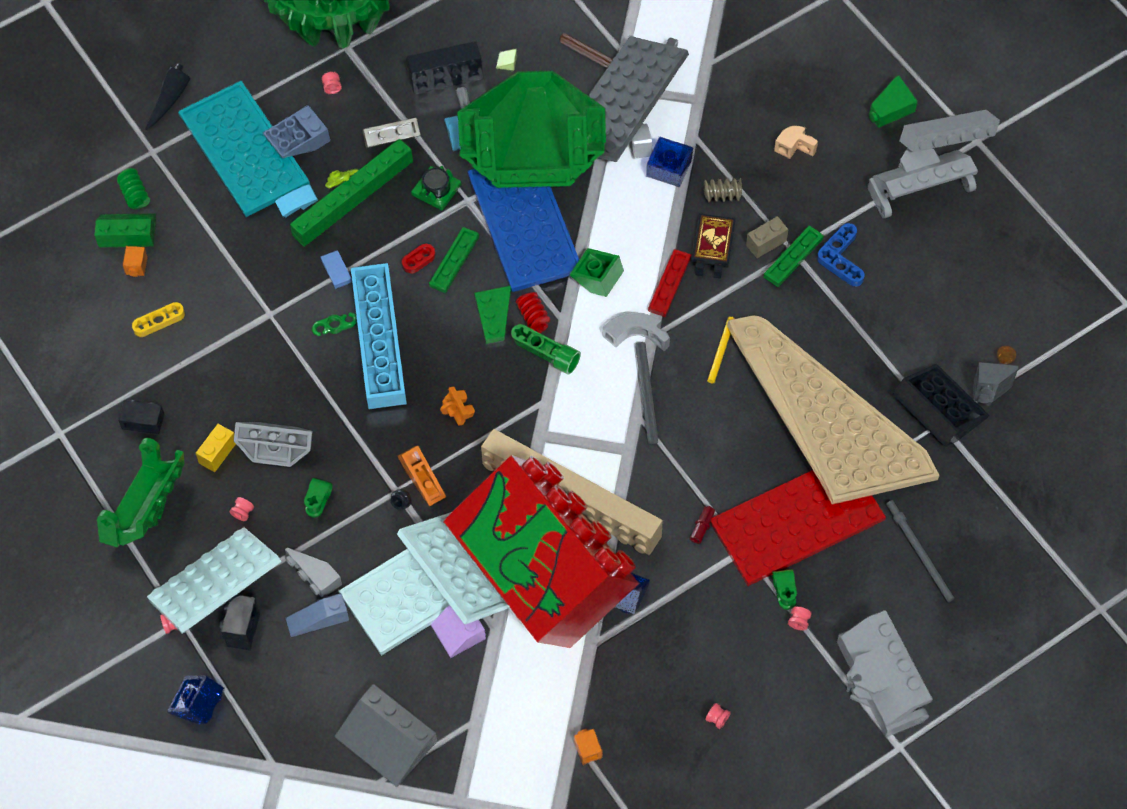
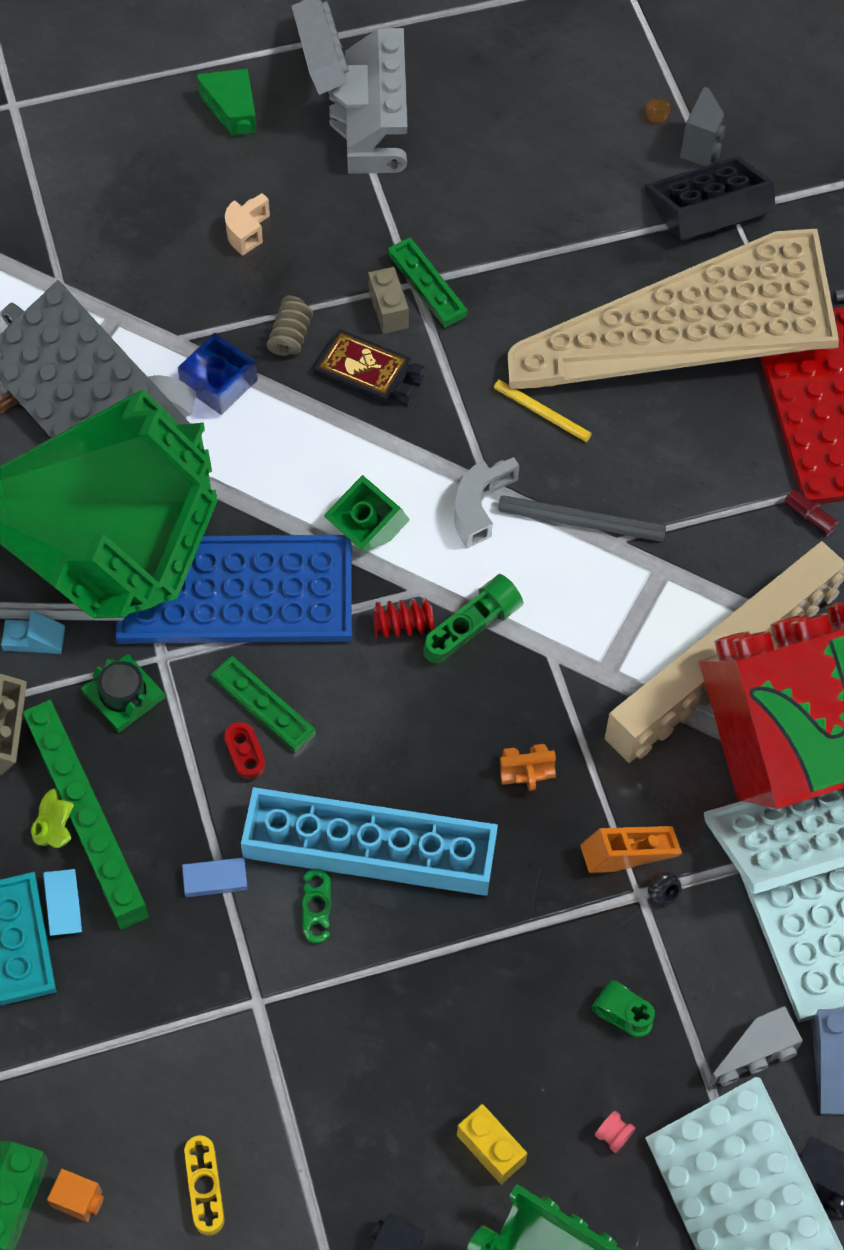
camera: 75 degrees left, 0 degrees up
light grey wedge [234,422,313,467] -> none
green wing [475,286,511,344] -> none
red tile [648,249,691,317] -> none
blue beam [817,223,864,286] -> none

